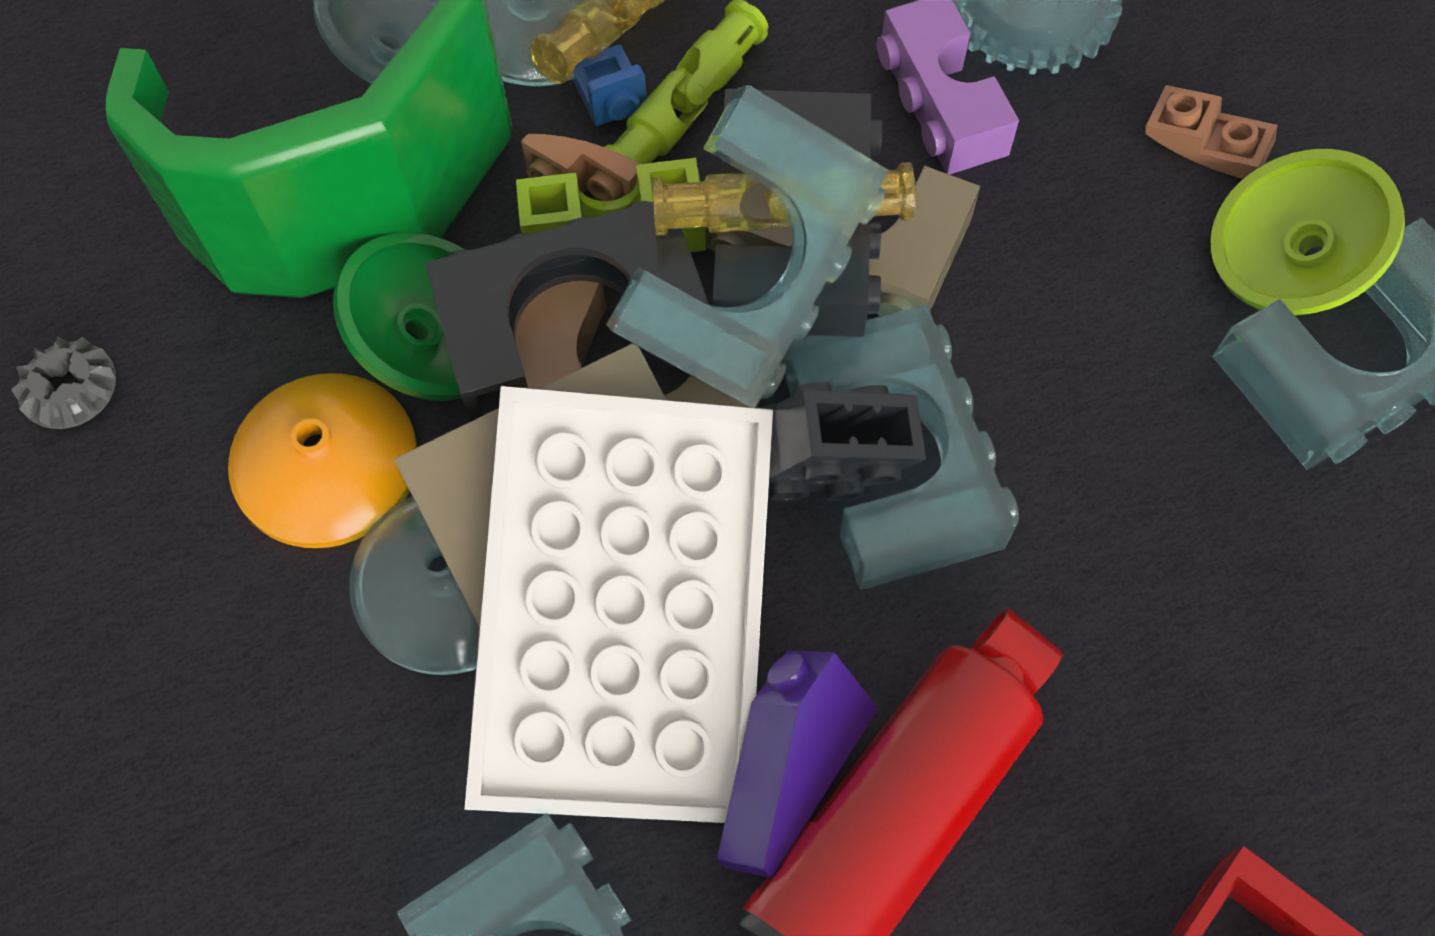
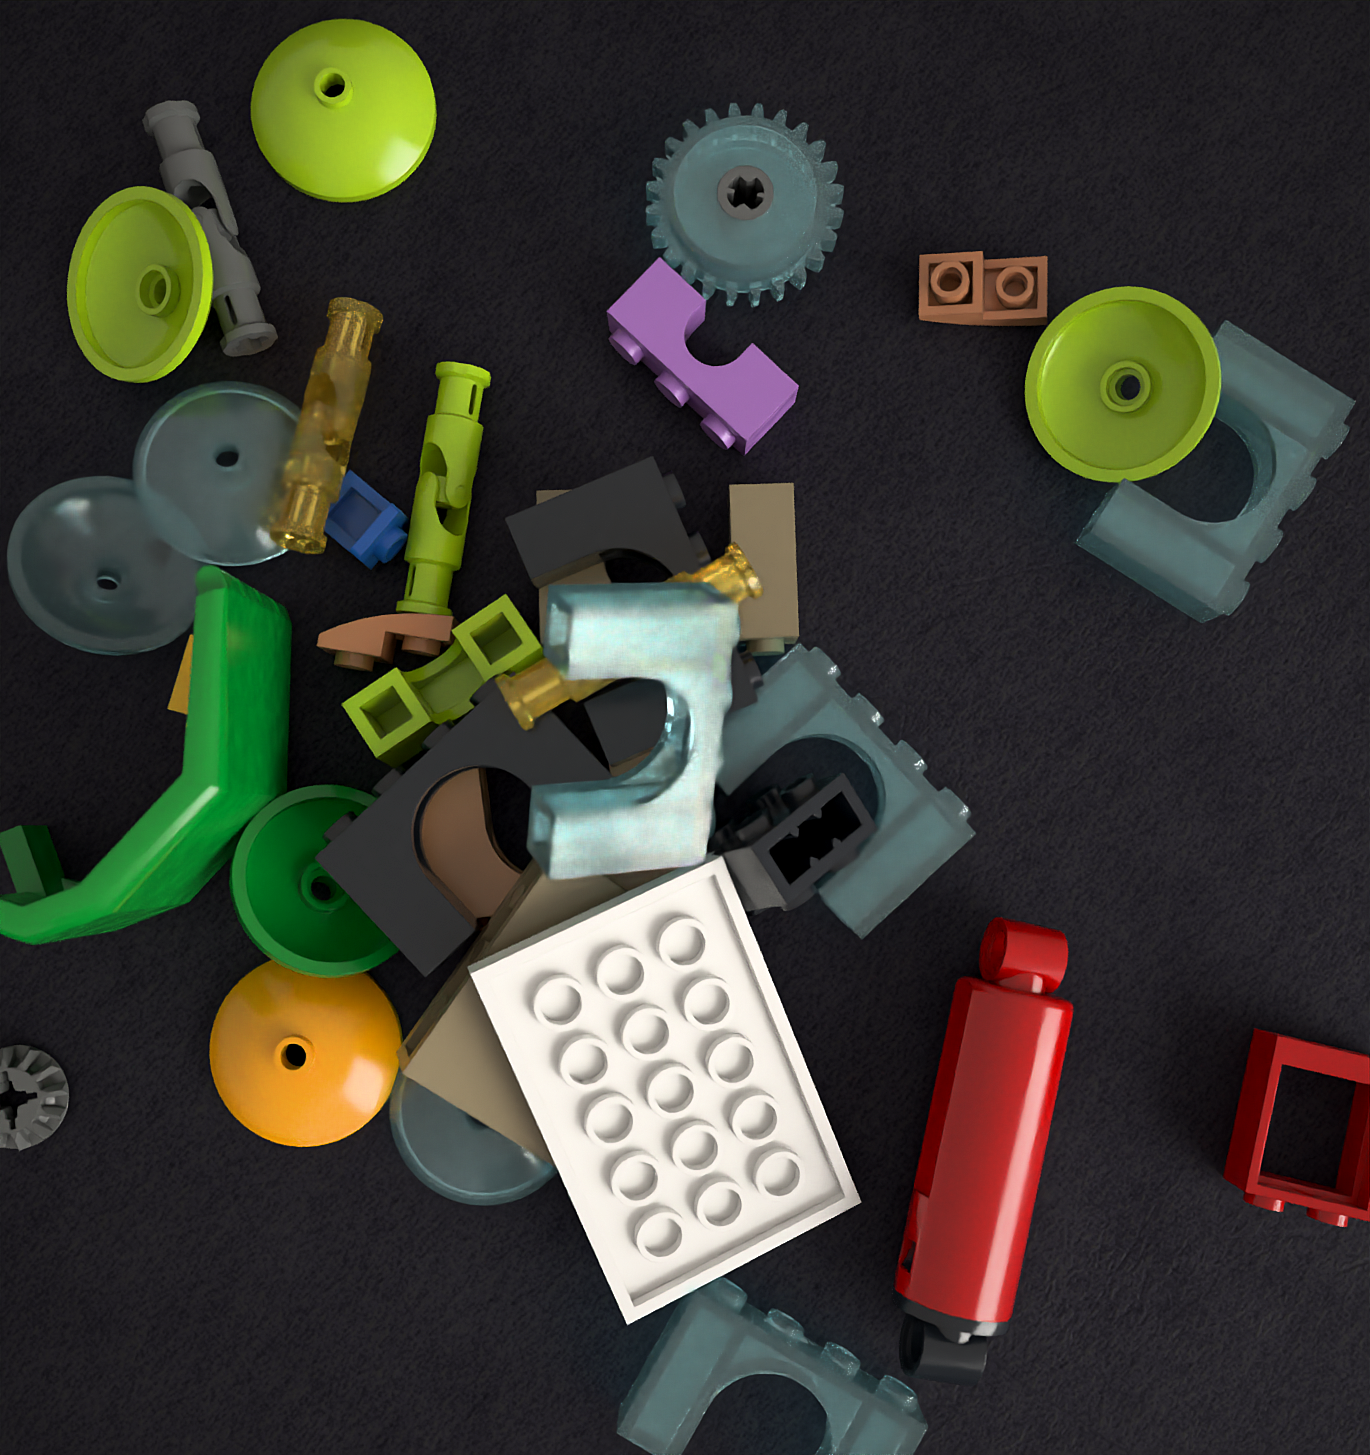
camera: 30 degrees left, 20 degrees up
dark purple slope [717,650,878,878] -> none

